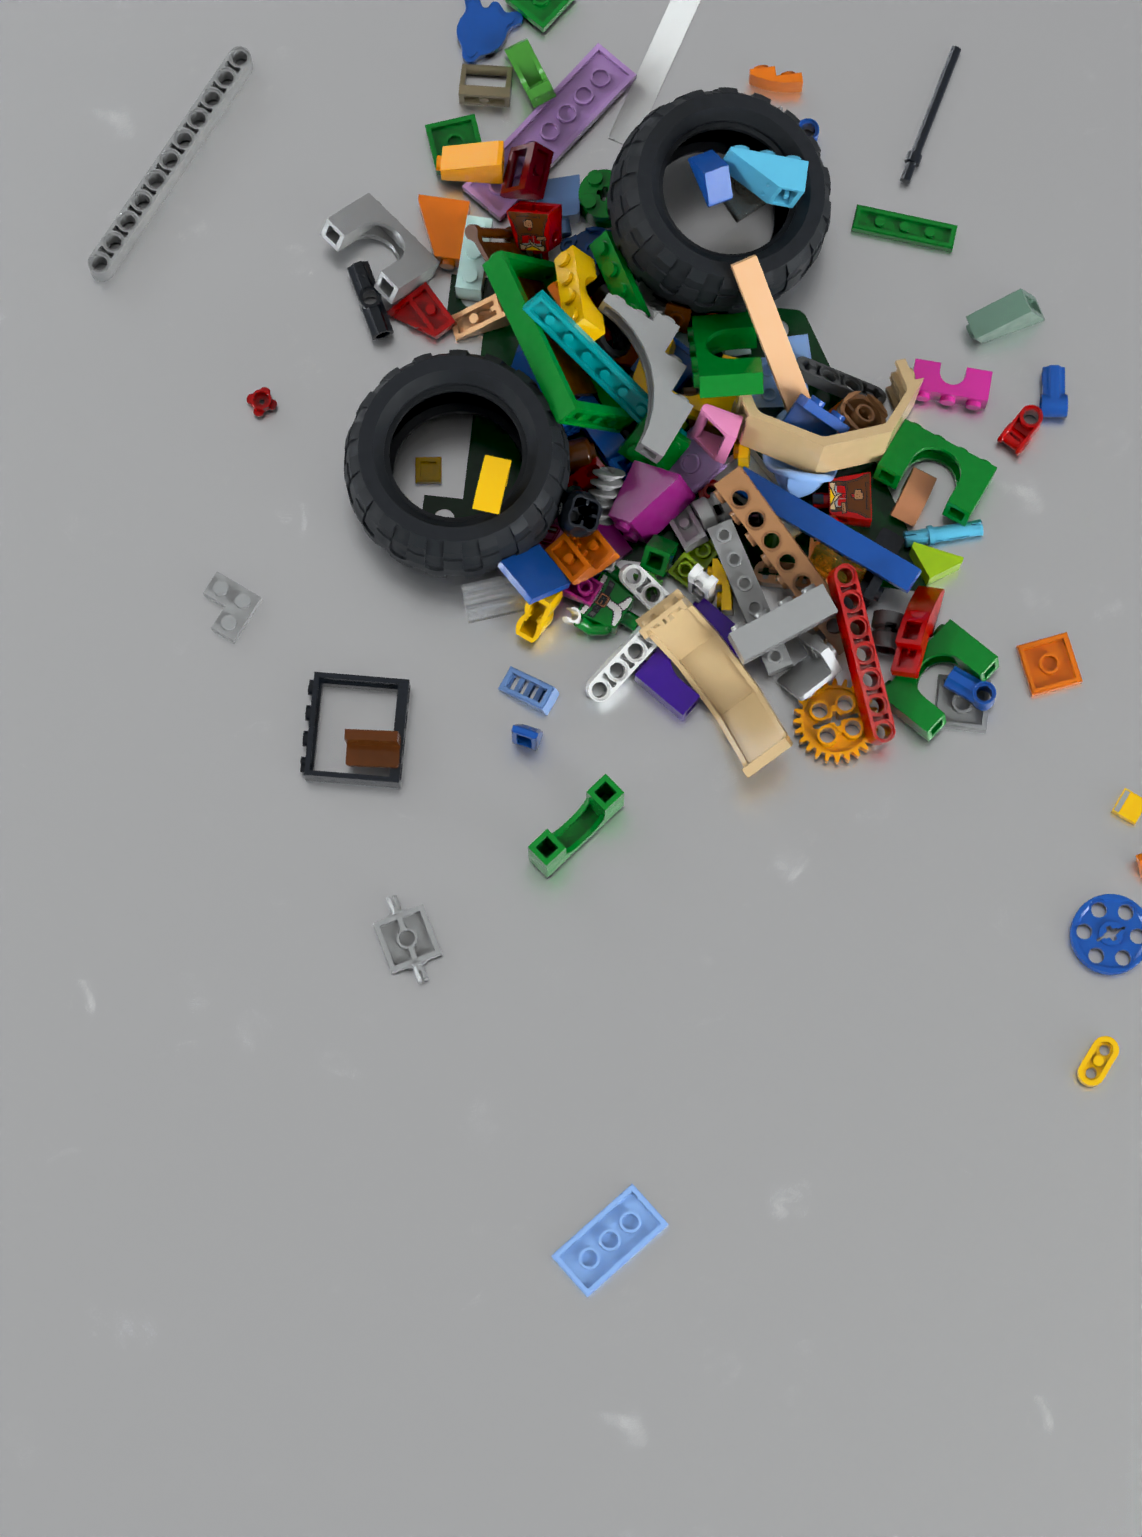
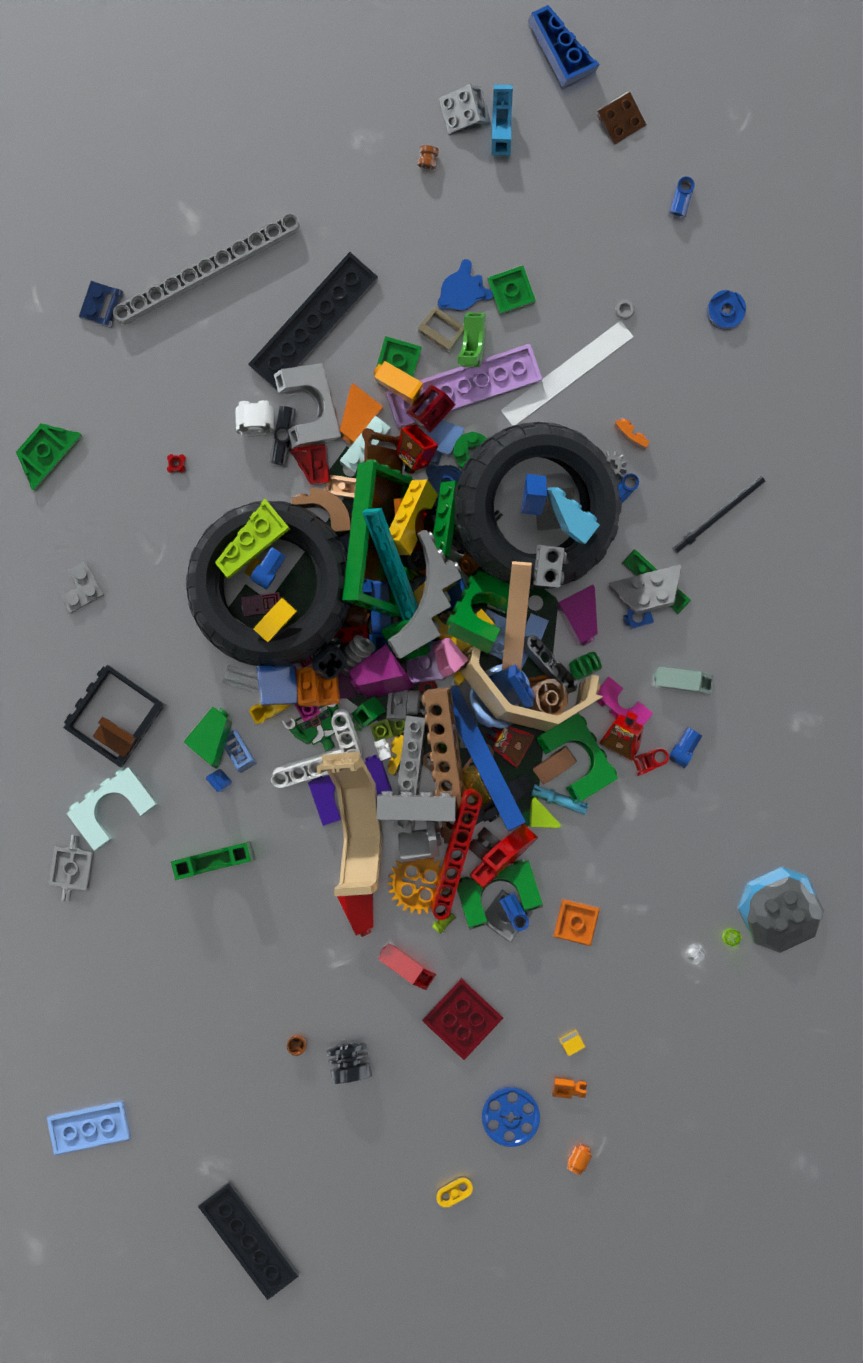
camera: 30 degrees right, 10 degrees up
none -> green wing [16,423,82,491]
none -> light aqua arch [67,767,158,851]
none -> dark blue plate [79,281,123,328]
none -> green slope [184,707,232,769]
none -> black plate [198,1182,299,1300]
none -> lime wing [215,498,290,579]
none -> white brick [235,400,274,437]
none -> bright pink tile [241,592,280,617]
none -> black plate [248,252,378,391]
none -> blue piece [250,547,286,590]
none -> dark orange wheel [287,1034,307,1056]
none -> medium nougat arch [291,488,351,535]
none -> black wheel [326,1042,372,1084]
none -> red slope [337,893,374,937]
none -> slope [378,943,437,990]
none -> dark red plate [422,978,504,1060]
none -> lime pin [432,912,456,934]
none -> light grey brick [533,545,566,588]
none -> magenta slope [556,584,598,646]
none -> green gear [569,652,602,680]
none -> torso [599,712,644,761]
none -> light grey wing [609,564,681,615]
none -> blue brick [623,609,654,630]

